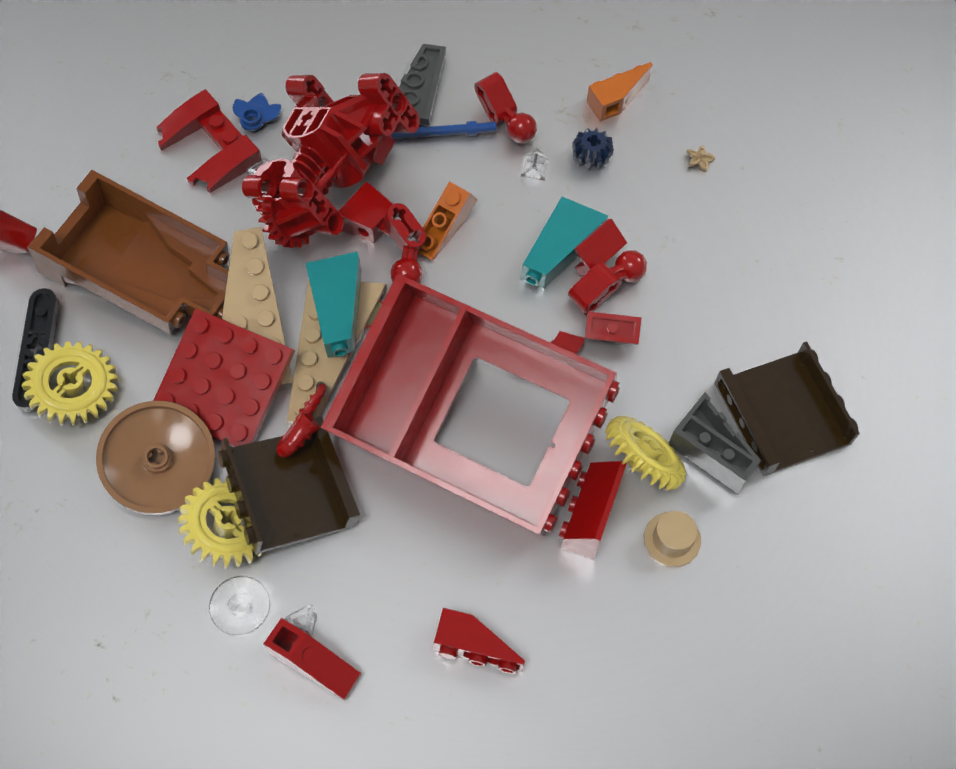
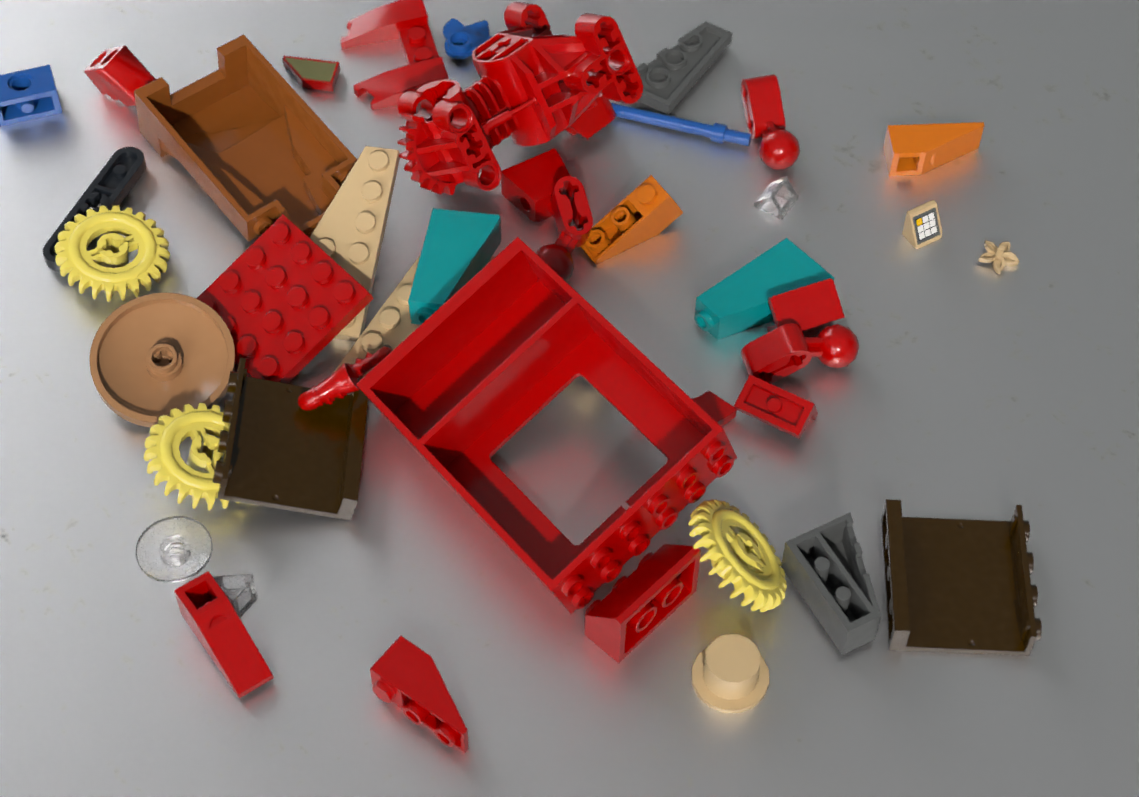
camera: 25 degrees right, 10 degrees down
dark blue gear [572,128,614,170] -> none
none -> tile [282,55,340,92]
none -> slope [902,200,942,249]

